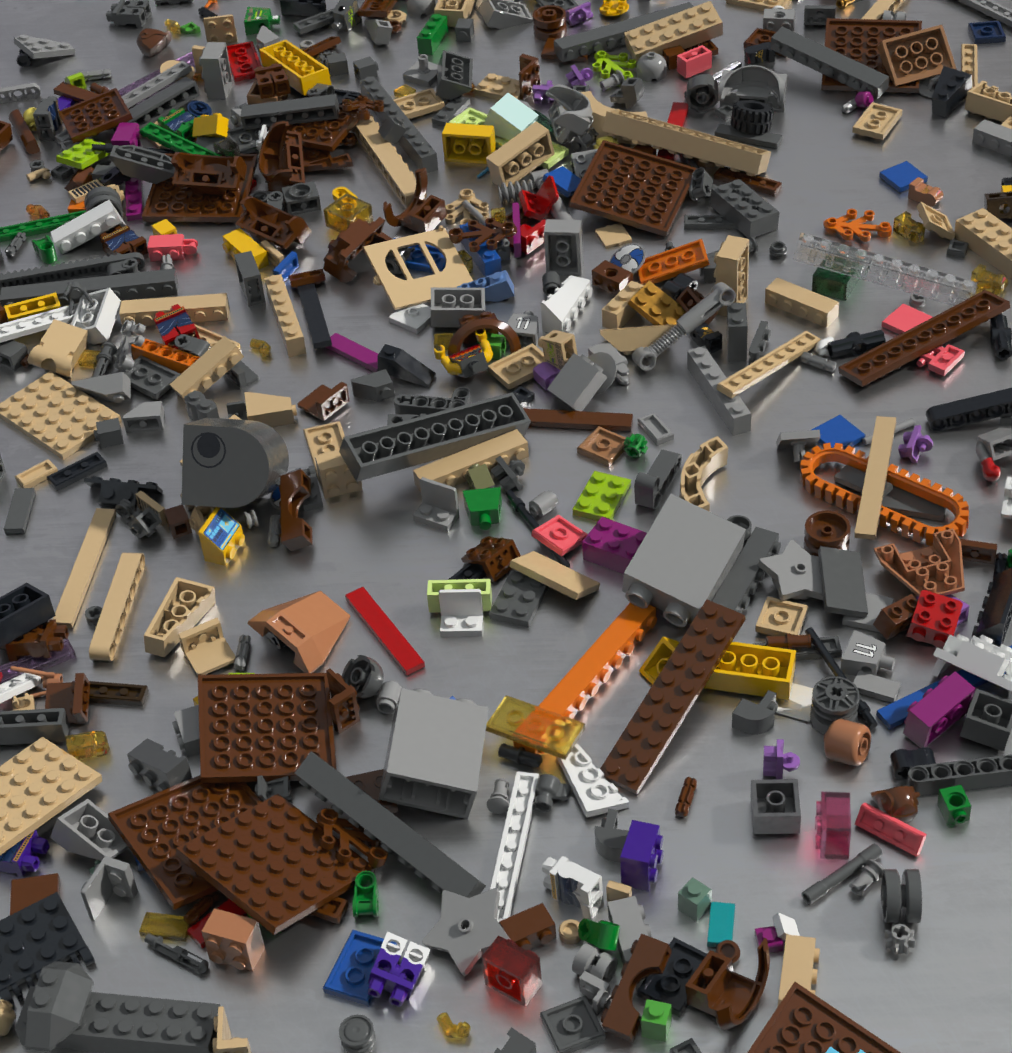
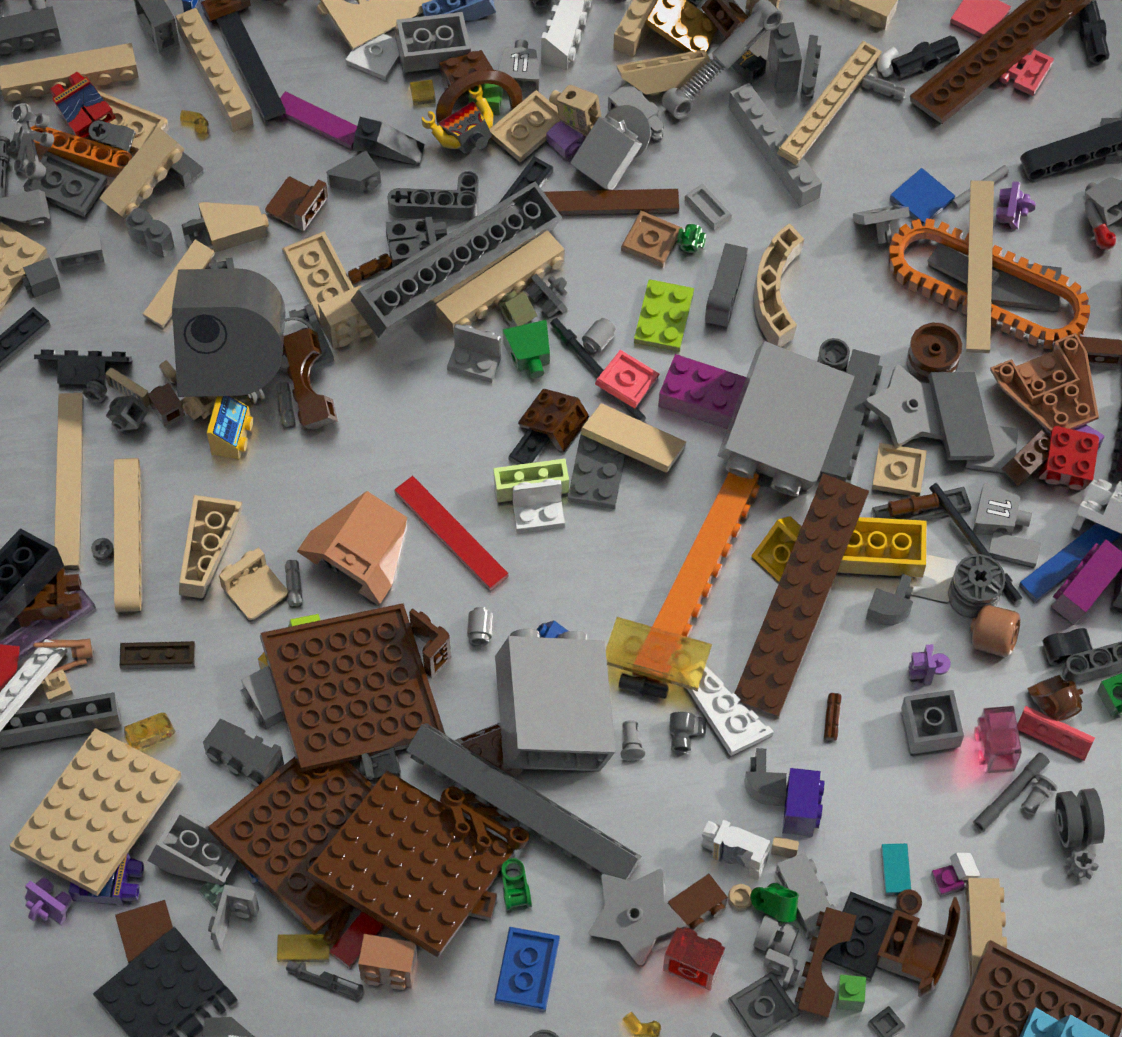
camera: 15 degrees left, 20 degrees up
reddish brown bracket [45,673,90,724] -> none
dark grey cylinder [342,655,384,700] -> none
dark purple hips [367,932,431,1007] -> none
white plate [490,771,539,922] -> none
sand green brick [678,877,712,922] -> none

